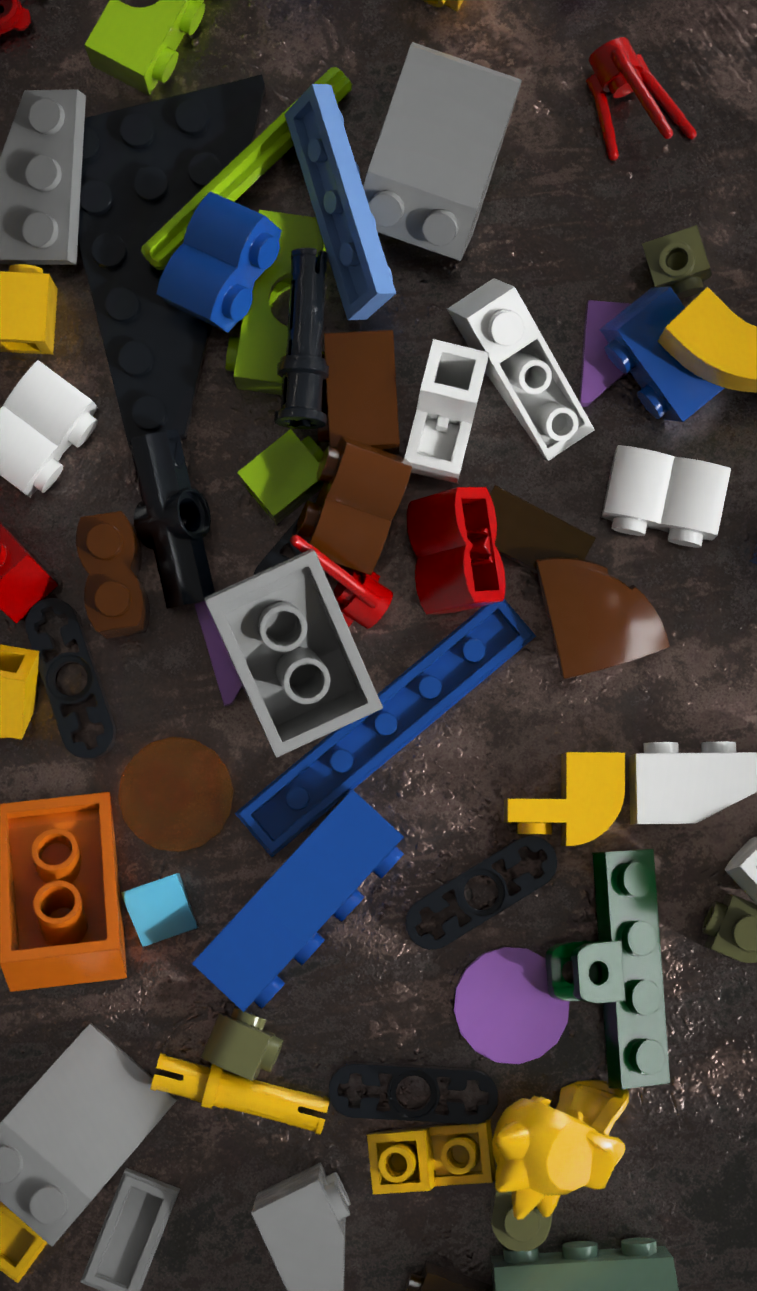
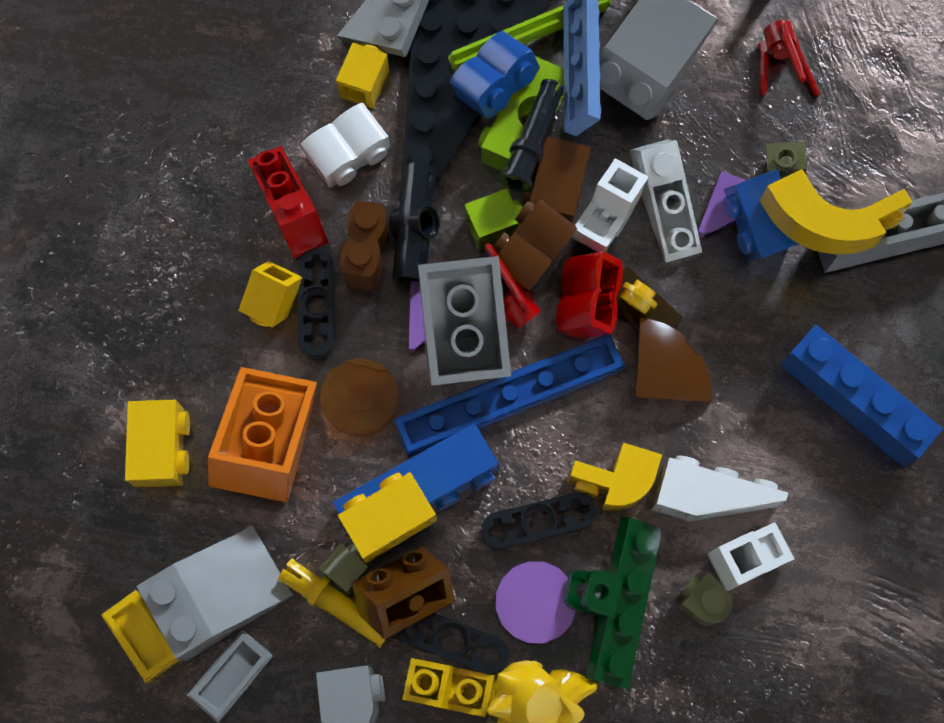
camera: 20 degrees right, 10 degrees down
medium azure slope [121,873,198,947] -> none
white brick [601,445,731,548] -> none
none -> yellow brick [338,472,437,563]
none -> reddish brown brick [352,546,455,639]
none -> yellow plate [620,280,657,315]

